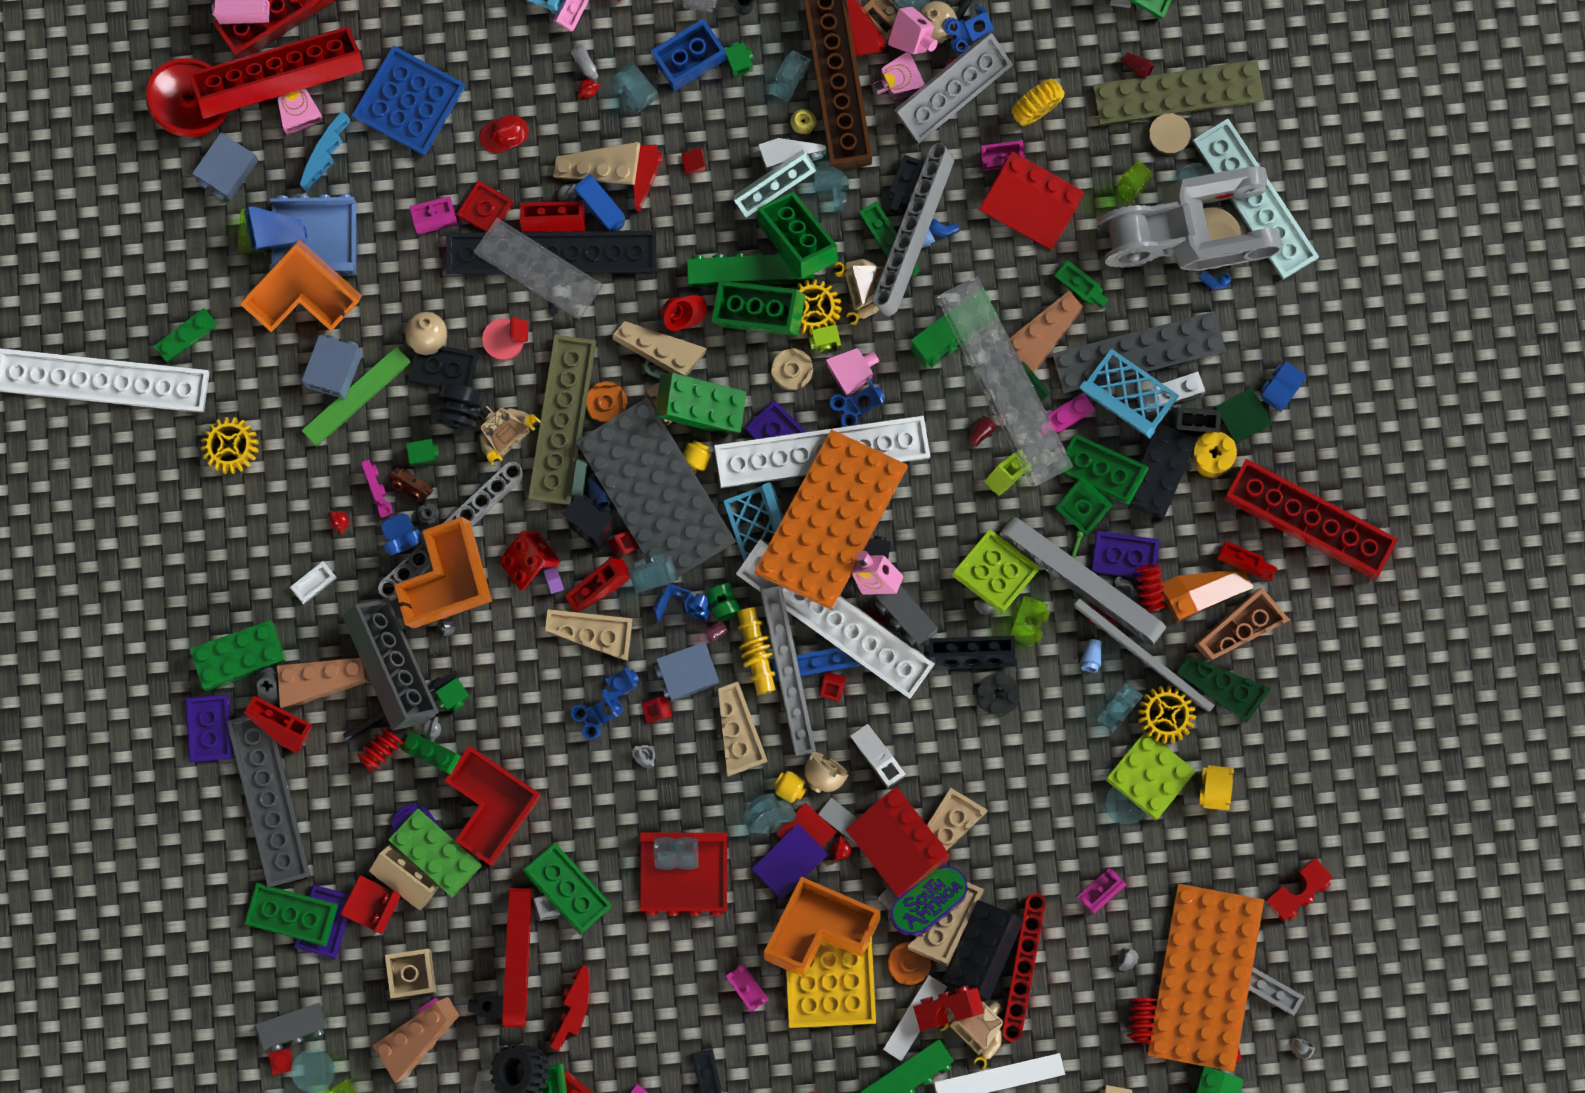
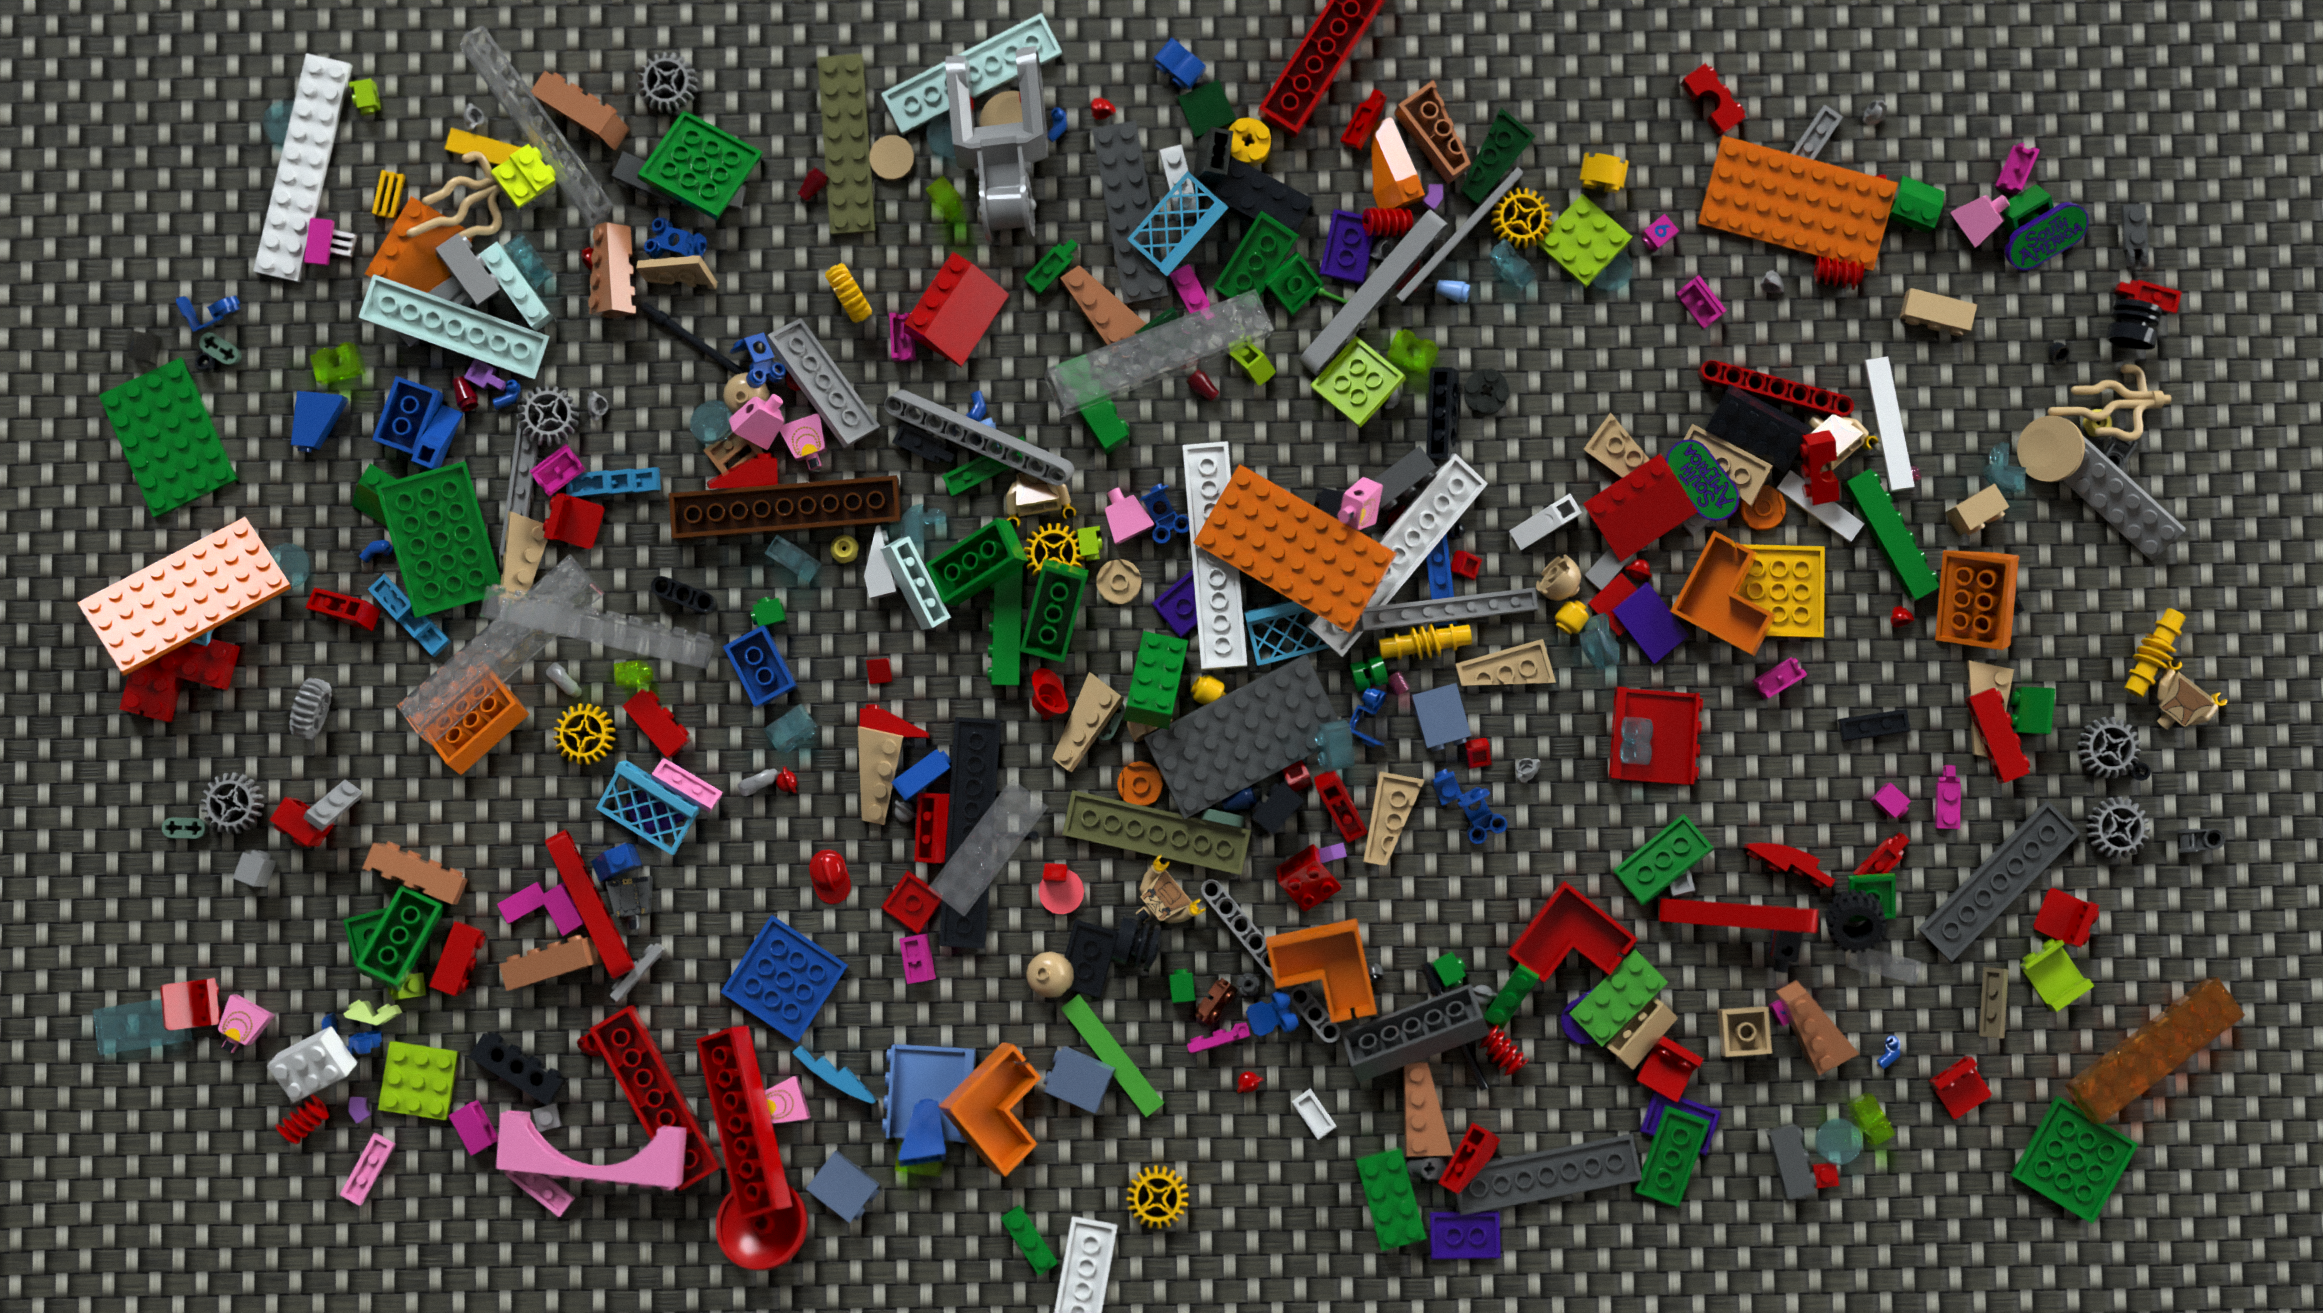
camera: 85 degrees left, 5 degrees up
none -> red piece [1091,98,1116,120]
none -> medium lavender piece [1422,184,1443,212]
none -> black hinge [1447,521,1465,540]
none -> dark pink brick [1641,214,1679,252]

